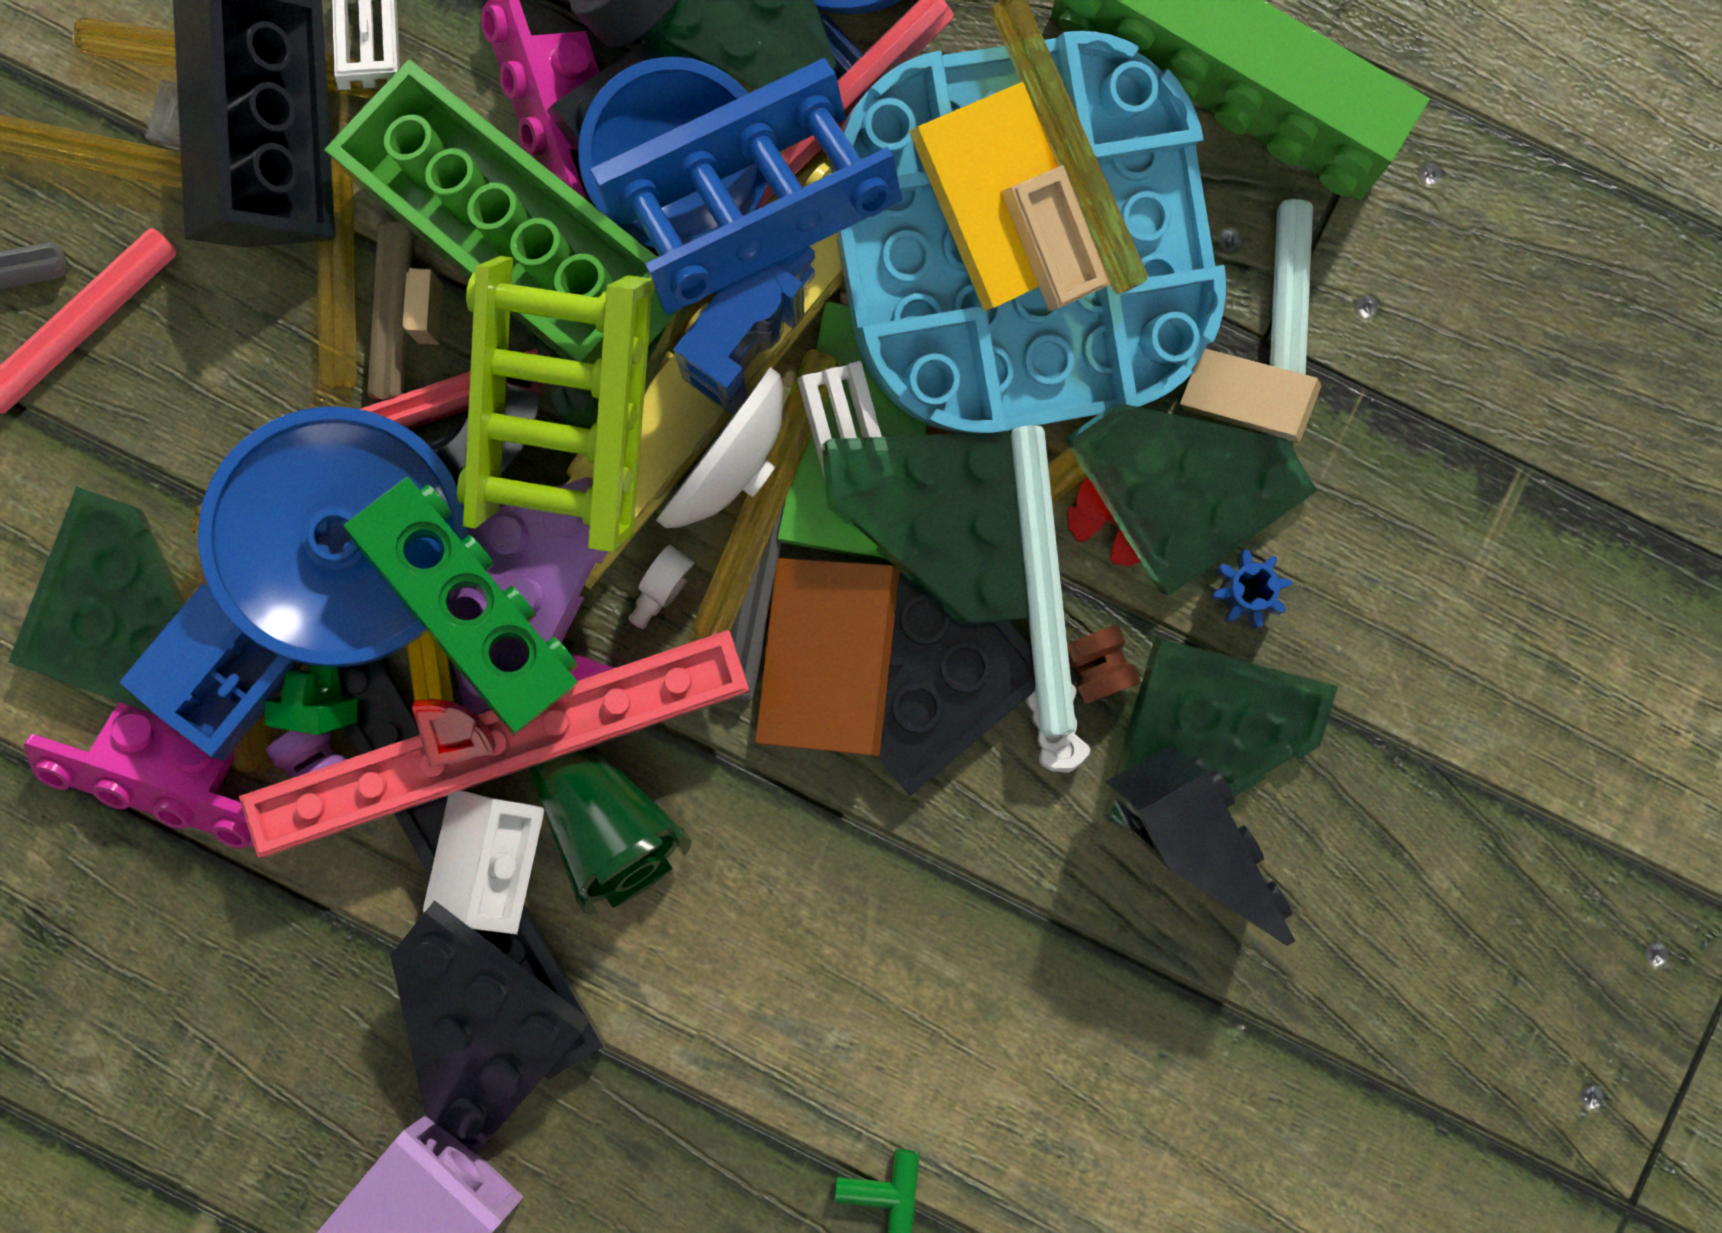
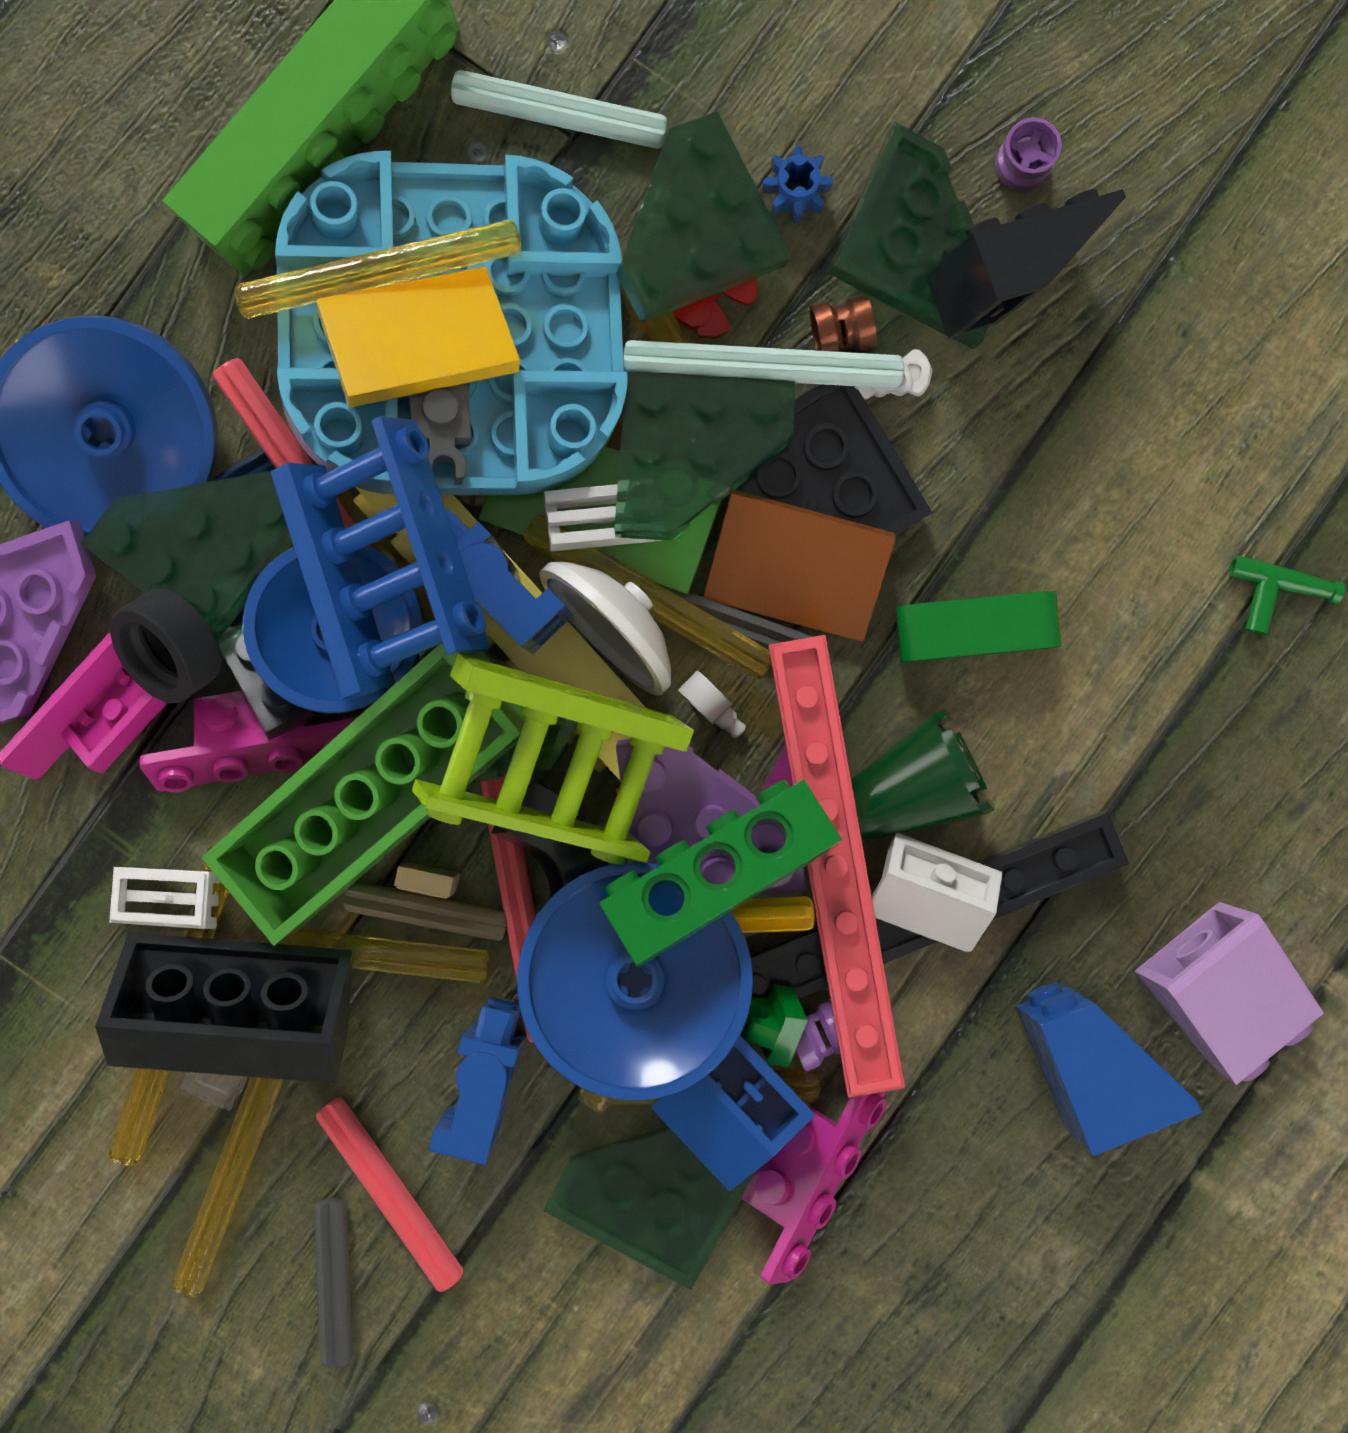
camera: 80 degrees left, 5 degrees up
black plate [390,900,590,1154] -> none
red tile [412,698,496,768] -> none
tan tile [1001,165,1110,311] -> none
tan tile [1180,349,1322,443] -> none
none -> dark grey plate [408,383,471,484]
none -> blue hips [429,996,527,1165]
none -> green beam [895,591,1062,663]
none -> medium lavender wheel [995,117,1062,192]
none -> blue slope [1016,983,1202,1156]

